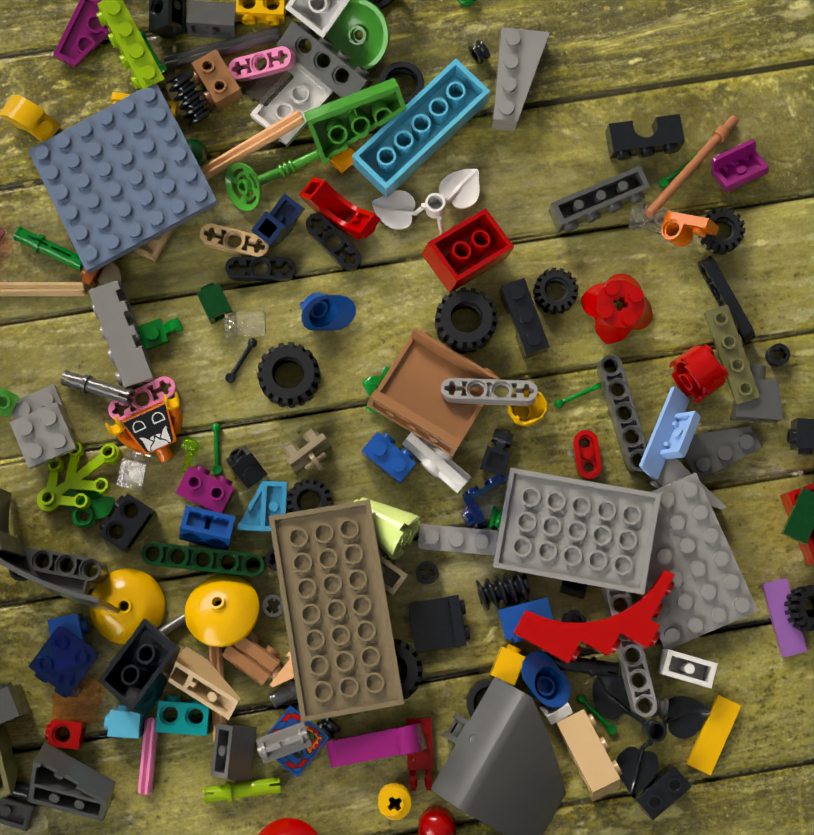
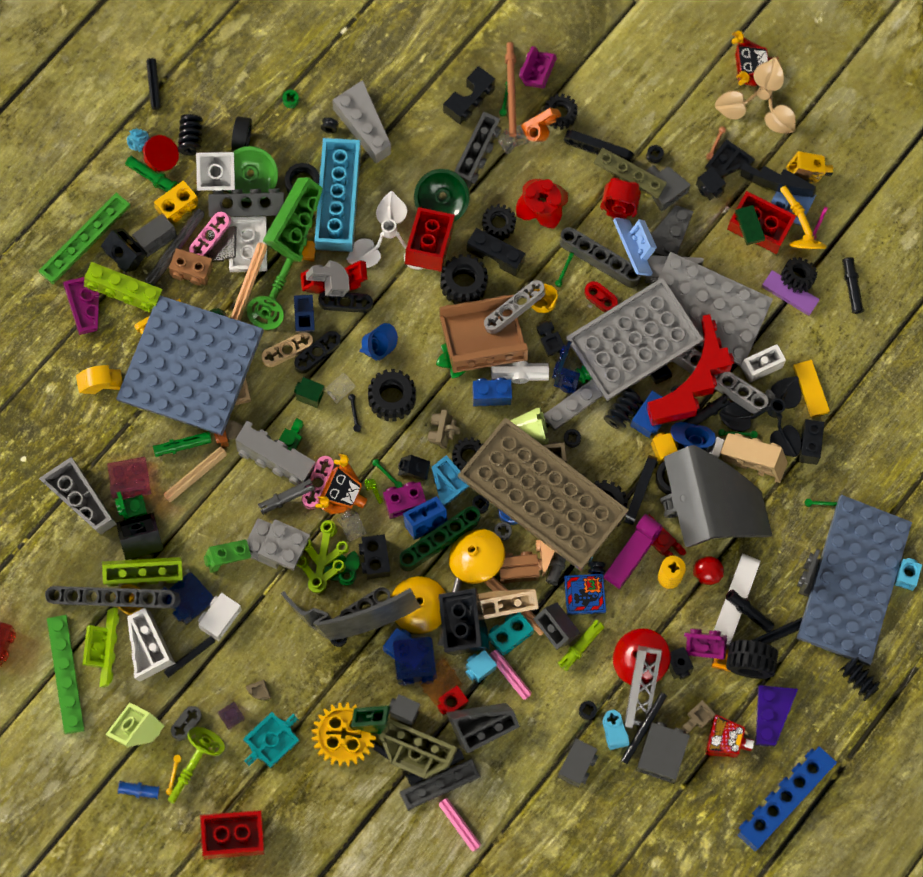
camera: 40 degrees left, 10 degrees down
black piece [165,72,213,127] -> none
light grey hinge [255,722,312,764] -> none
black bracket [408,595,470,653] -> none
none -> light grey brick [306,261,350,297]
none -> dark green dish [414,169,470,222]
none -> black beam [624,455,658,525]

